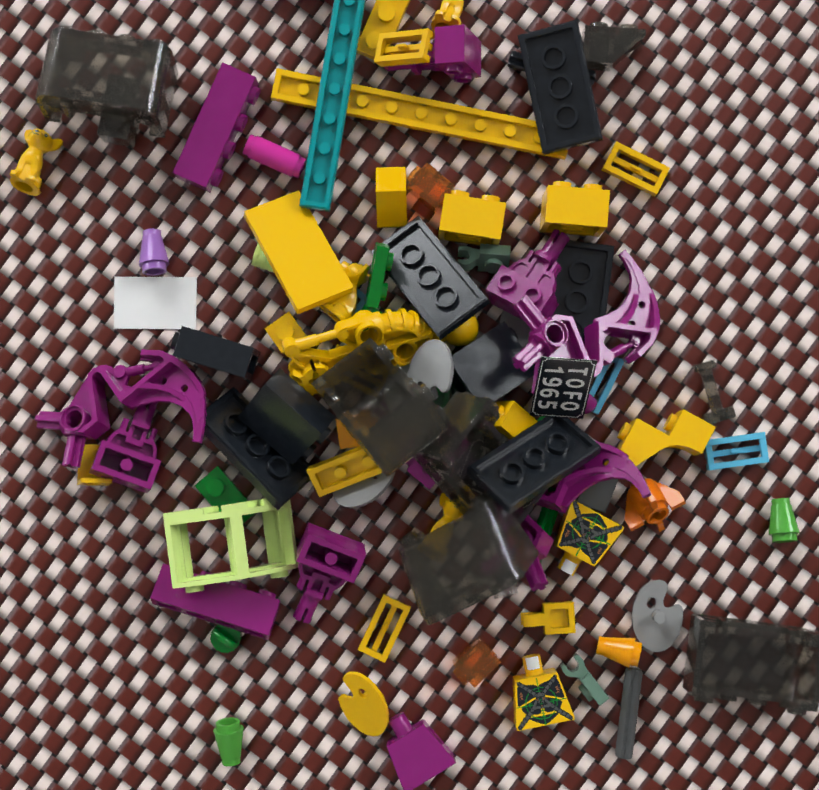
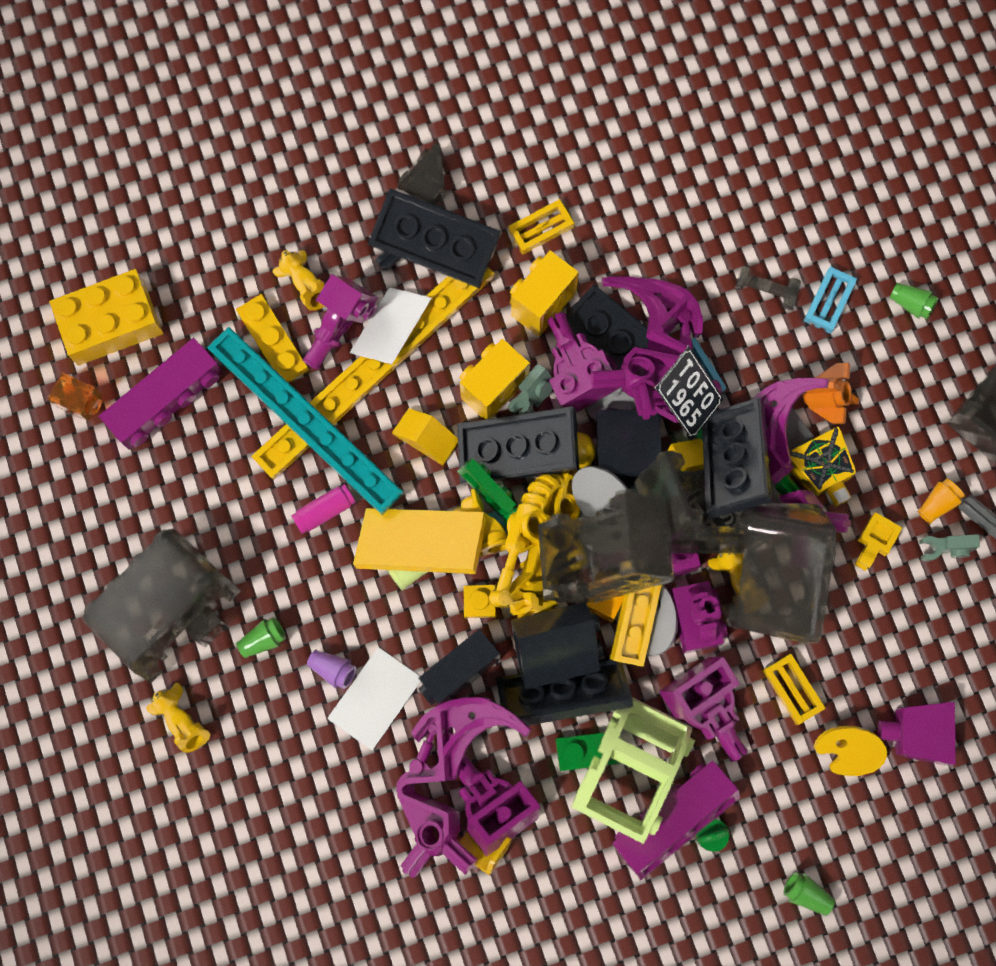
camera: 55 degrees left, 10 degrees down
magenta brick [173,62,261,193] -> none
yellow tile [374,28,435,67] -> none
clear orange brick [407,162,455,214] -> none
clear orange brick [452,636,501,688] -> none
torso [513,654,575,731] -> none
yellow arch [604,409,716,466] -> none
light grey piece [632,579,683,652] -> none
none -> bright green cone [236,617,286,658]
none -> white sticker [350,287,432,364]
none -> magenta brick [670,581,727,654]

